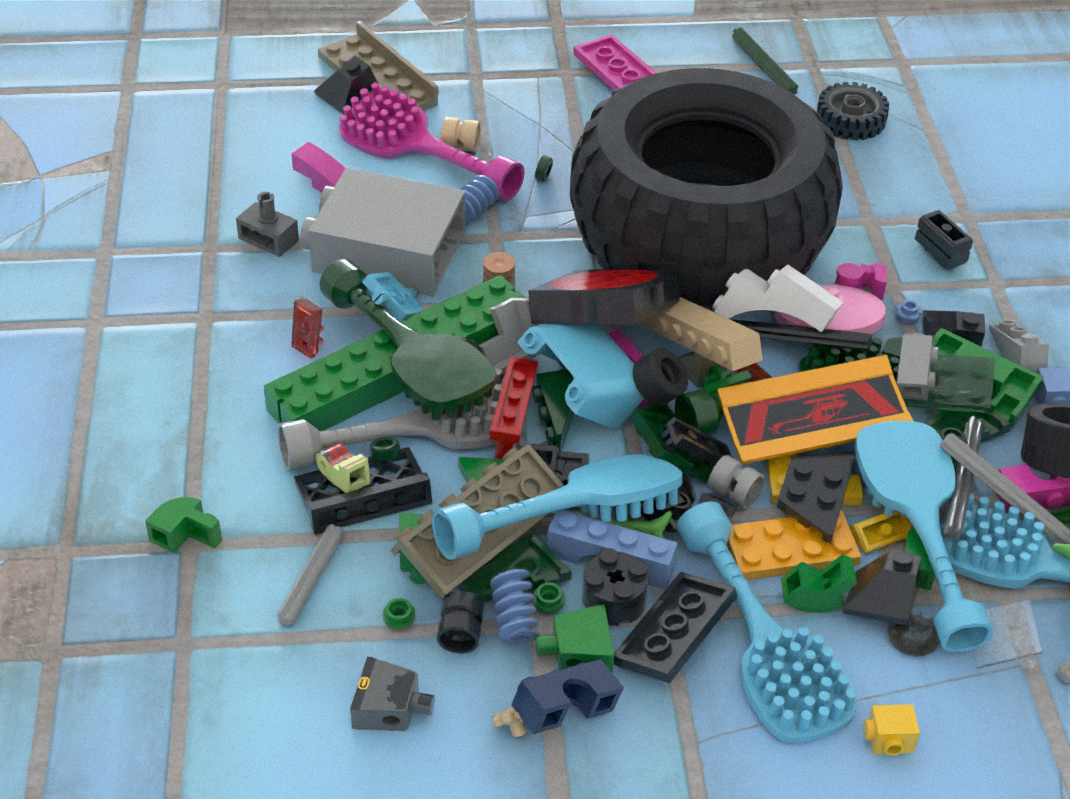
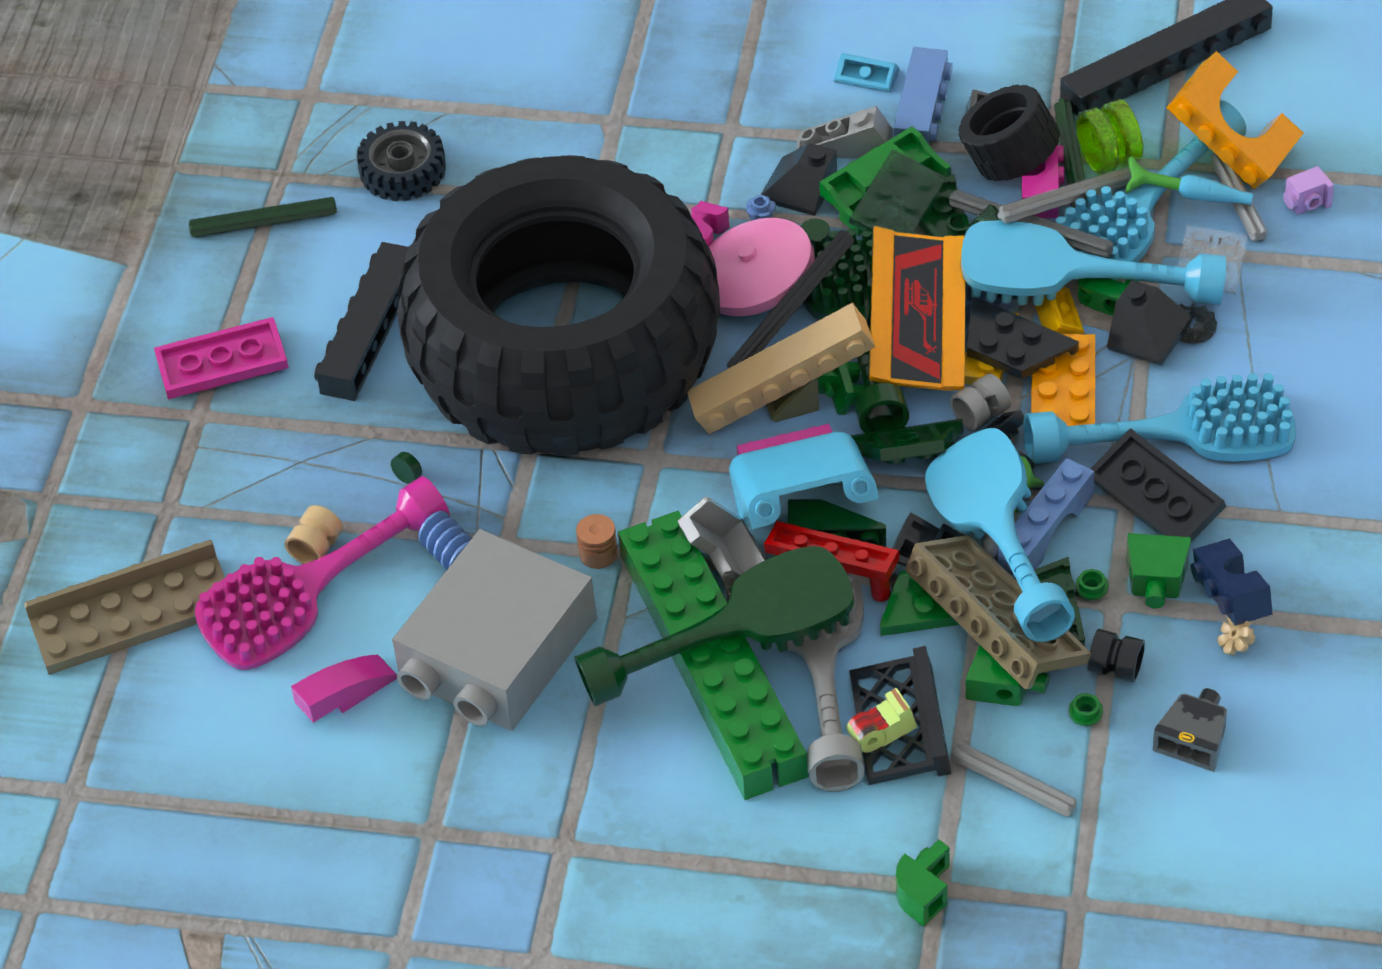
camera: 70 degrees left, 5 degrees up
dark grey brick [236,192,299,257] -> none
clear red plate [291,297,324,359] -> none
black slope [314,55,378,115] -> none
medium azure plate [362,272,424,321] -> none
dark green tile [370,437,401,461] -> none
medium blue piece [490,569,540,643] -> none
black tile [528,269,680,325] -> none
black brick [582,548,648,626] -> none
black tyre [633,348,688,406] -> none
black hinge [662,417,733,466] -> none
white arch [712,265,844,332] -> none
green brick [781,554,857,613] -> none
yellow brick [863,704,920,756] -> none
light grey brick [897,333,938,400] -> none
black brick [915,210,973,270] -> none

